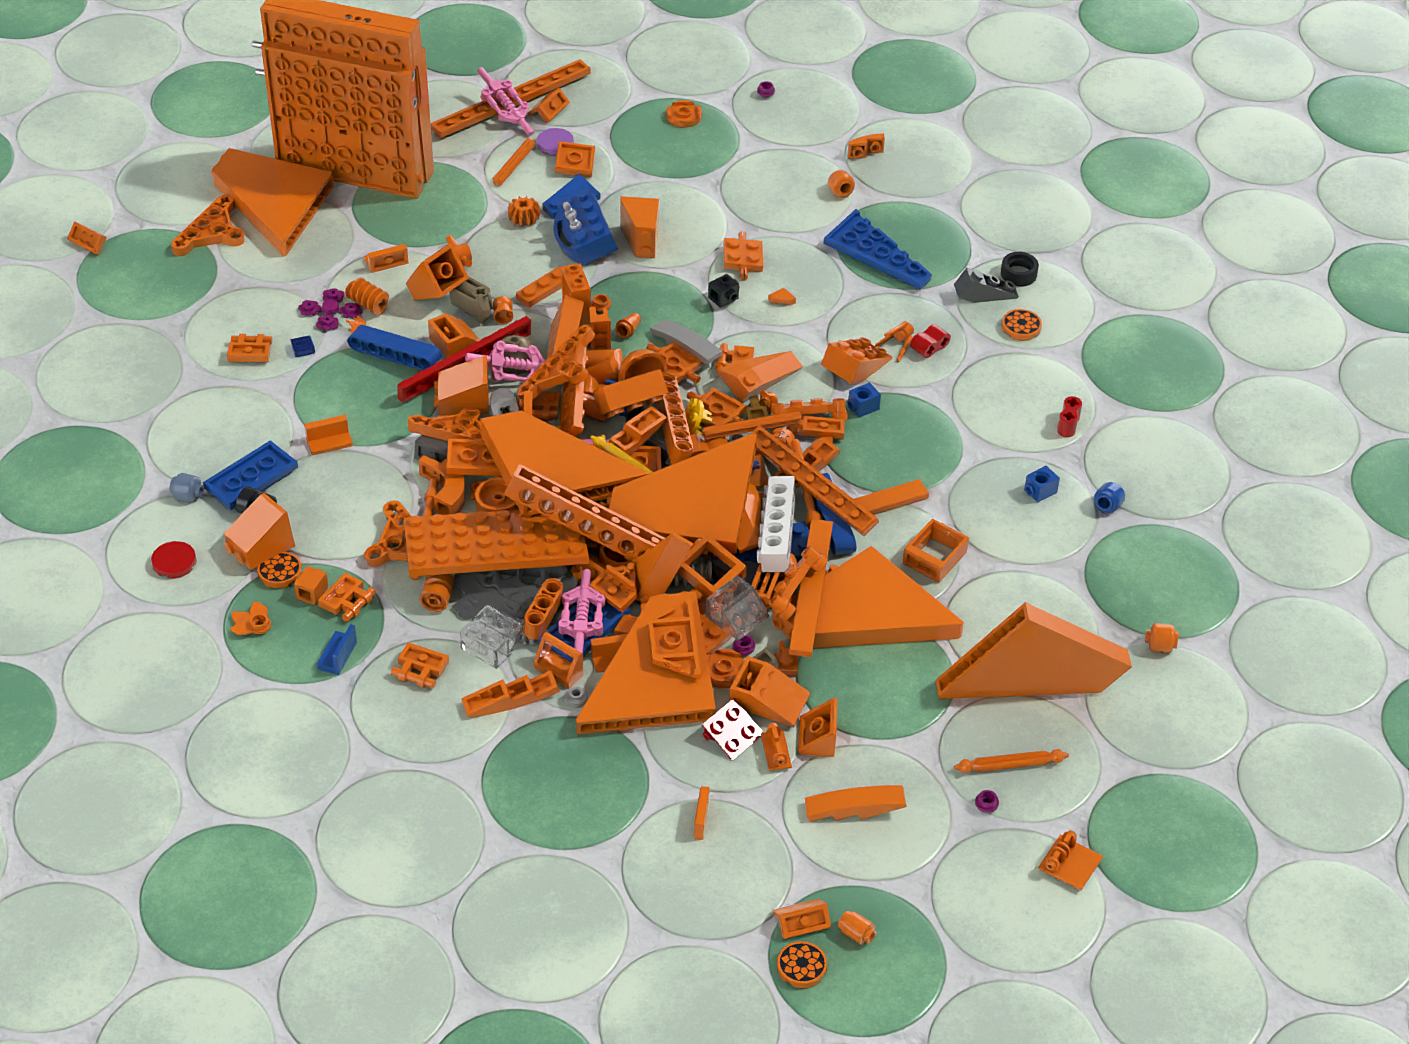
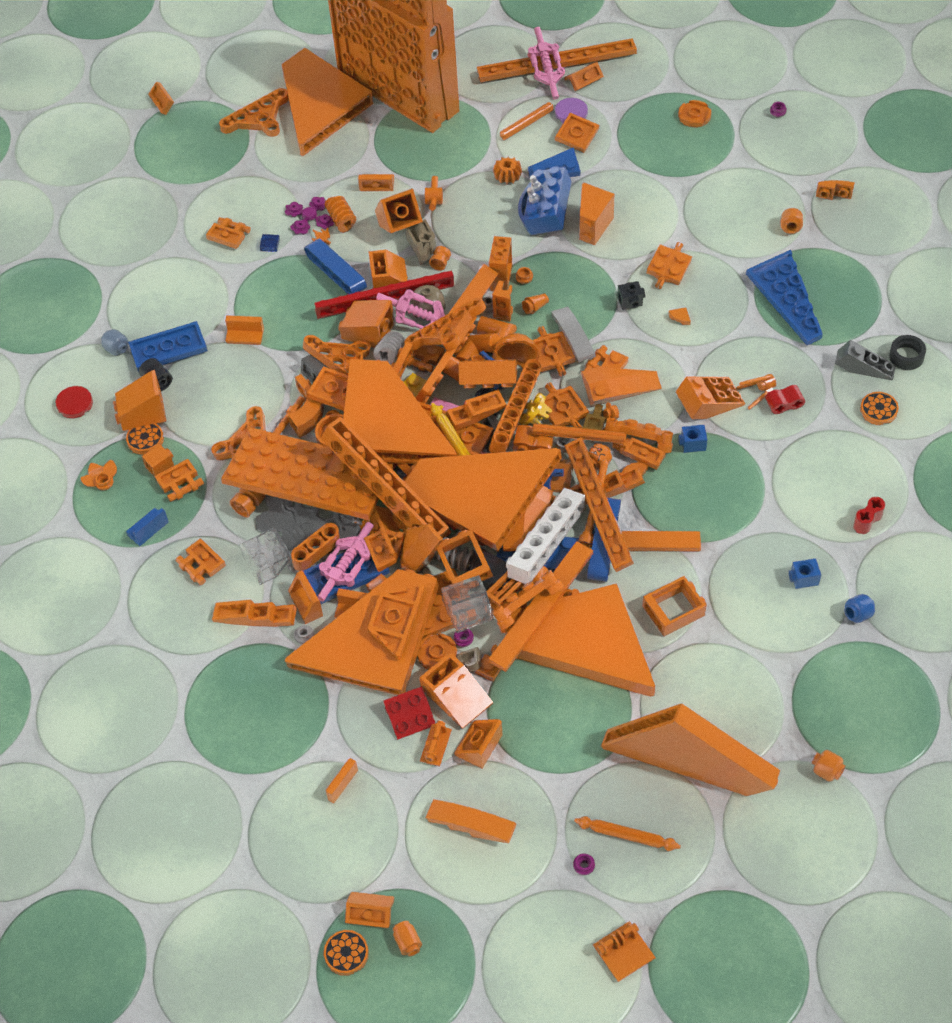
camera: 30 degrees right, 10 degrees up
orange plate [516,266,562,308] -> none

